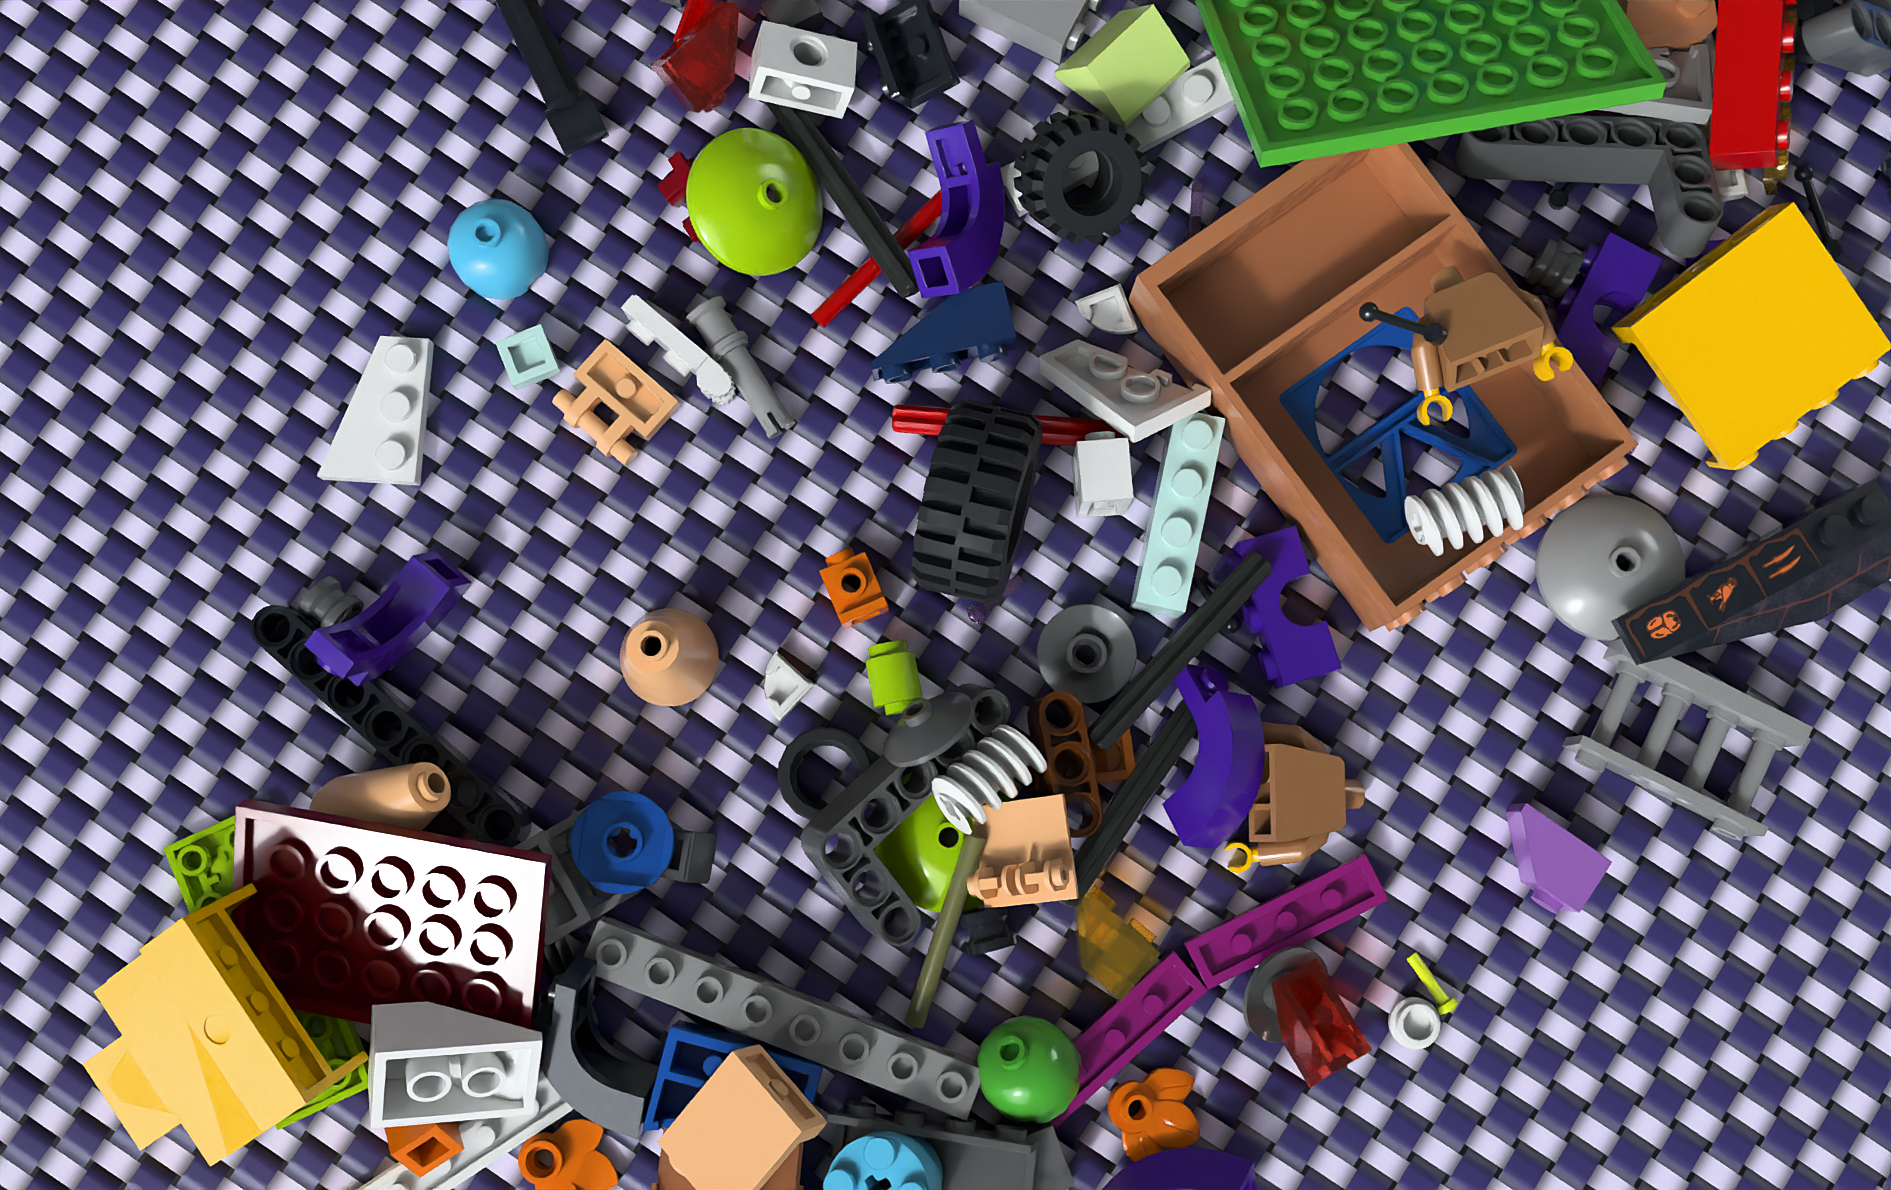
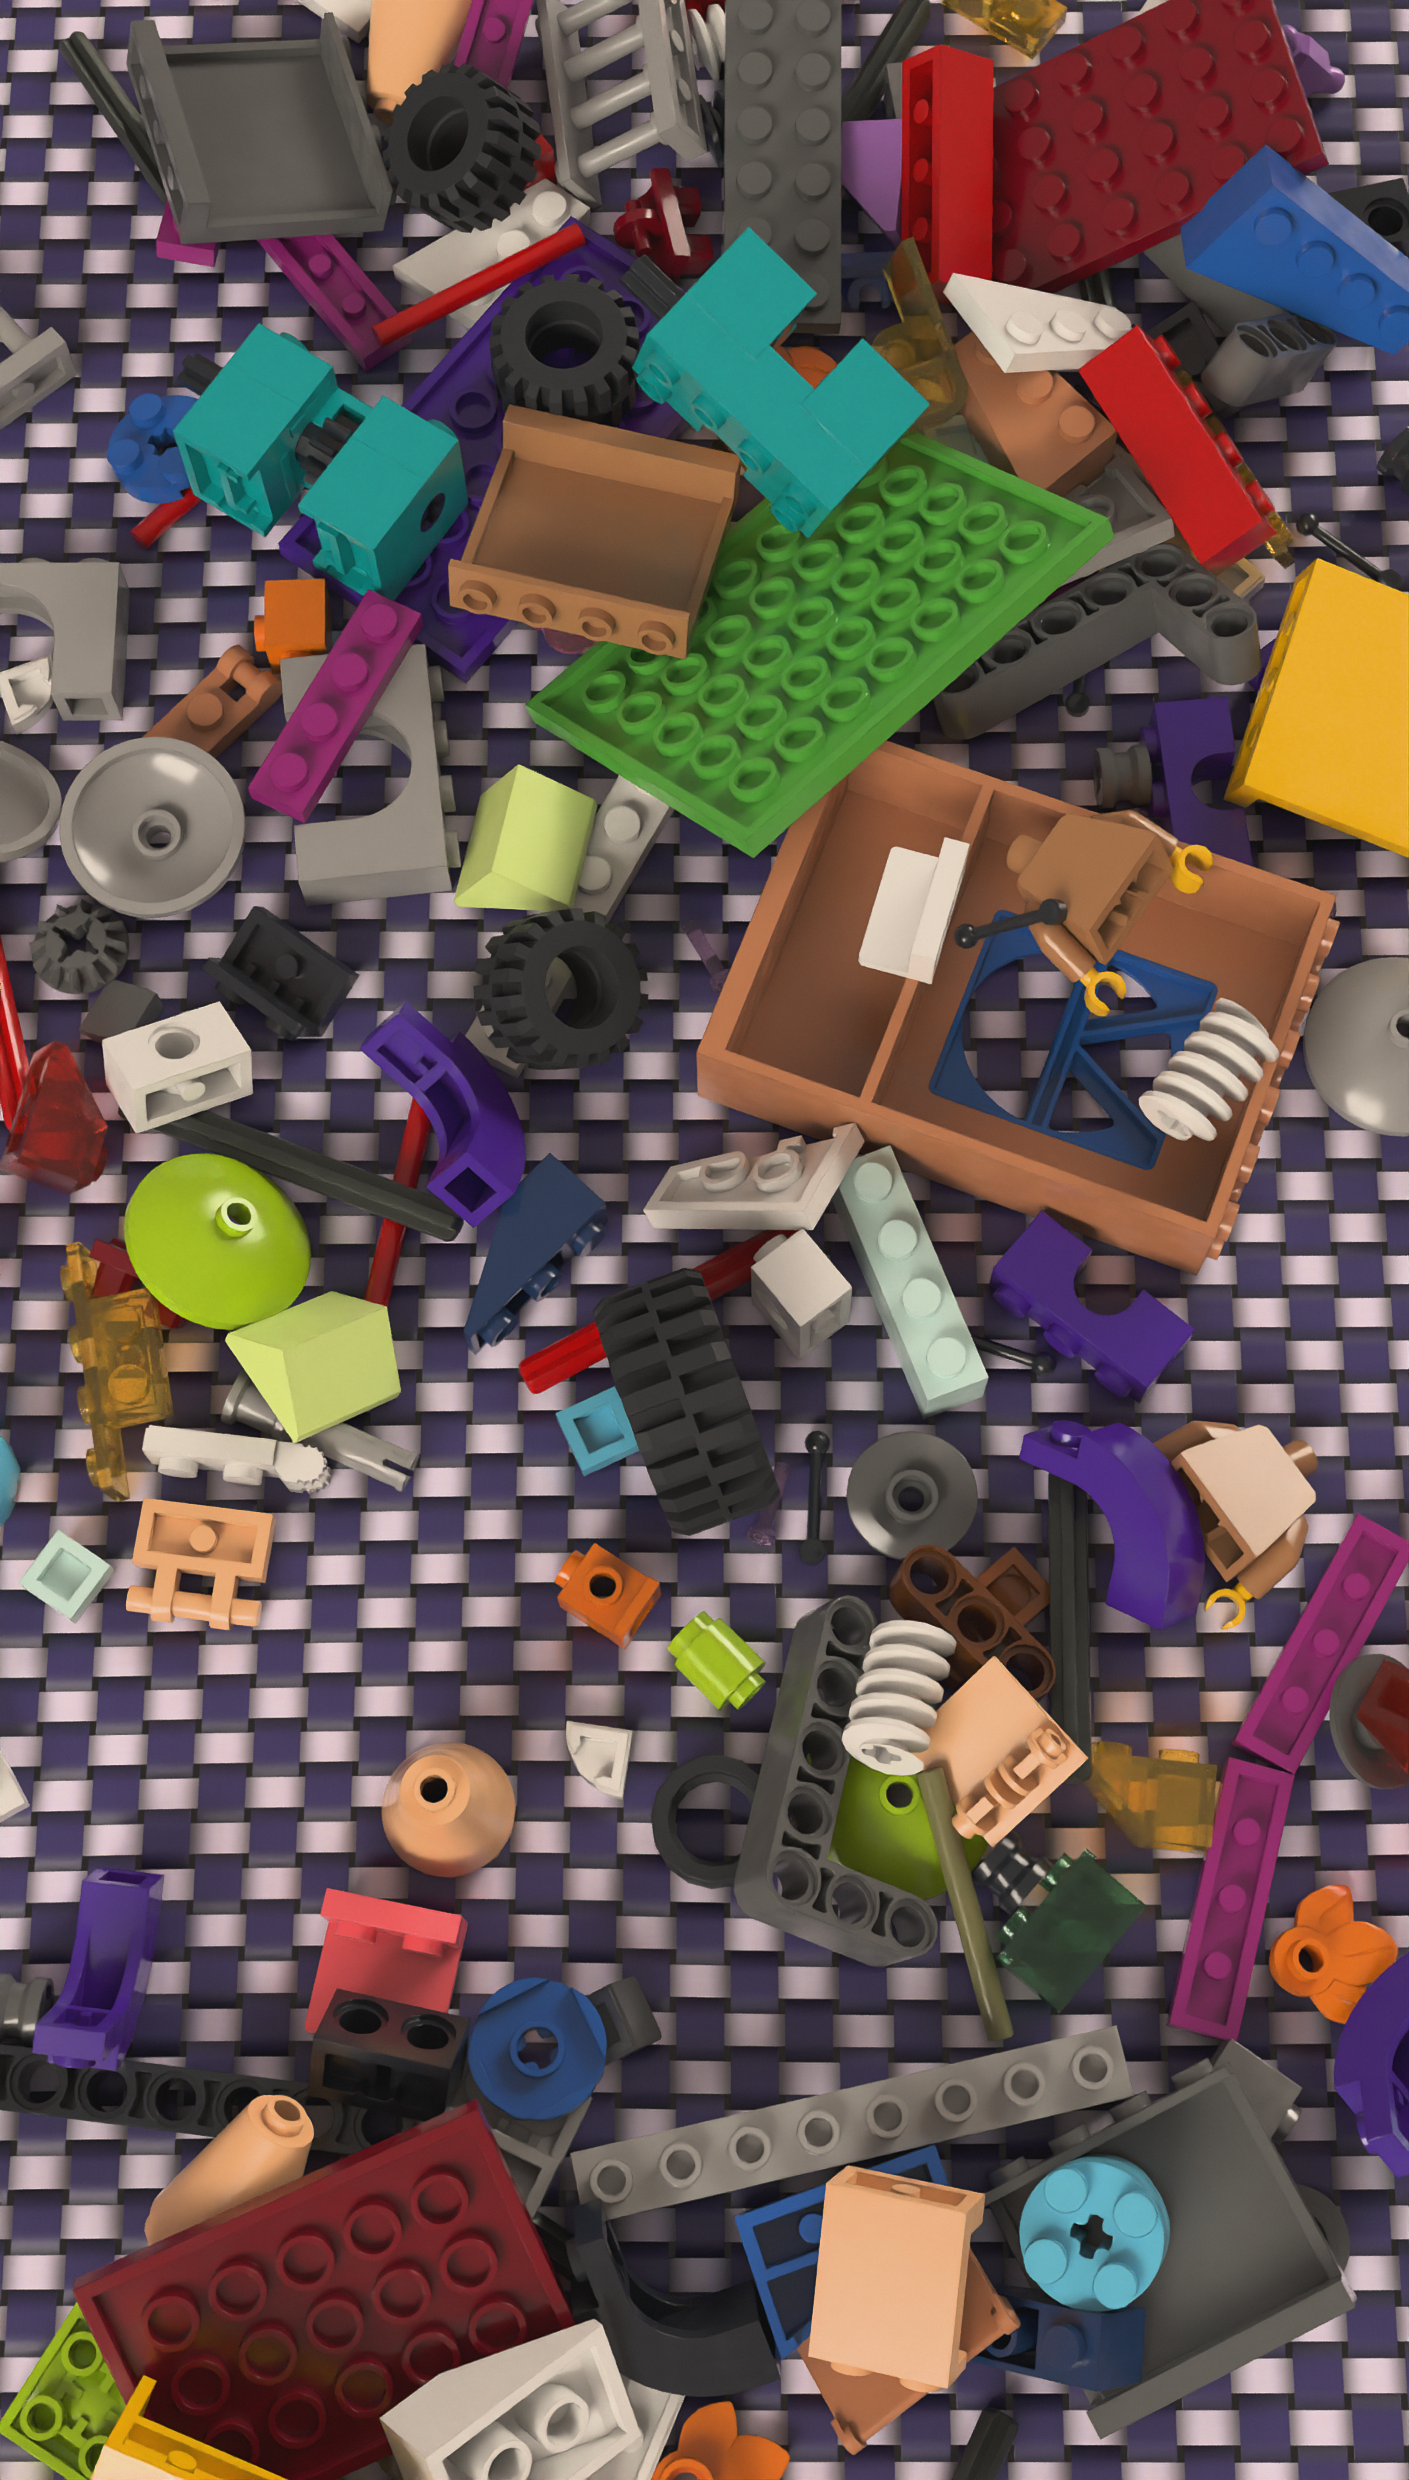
camera: 30 degrees left, 10 degrees down
dark grey dish [883,692,975,767] -> none
bright green cylinder [976,1015,1082,1124] -> none
white tile [1075,283,1138,334] -> none
pearl dark grey axle [1087,552,1272,751] -> none
none -> clear yellow bracket [60,1242,174,1502]
none -> yellowish green slope [225,1291,401,1443]
none -> coral bracket [305,1888,468,2034]
none -> black brick [307,1989,471,2122]
none -> medium azure plate [556,1386,639,1476]
none -> black hinge [799,1431,830,1566]
none -> white panel [858,837,970,984]
none -> clear green bracket [995,1848,1147,2013]

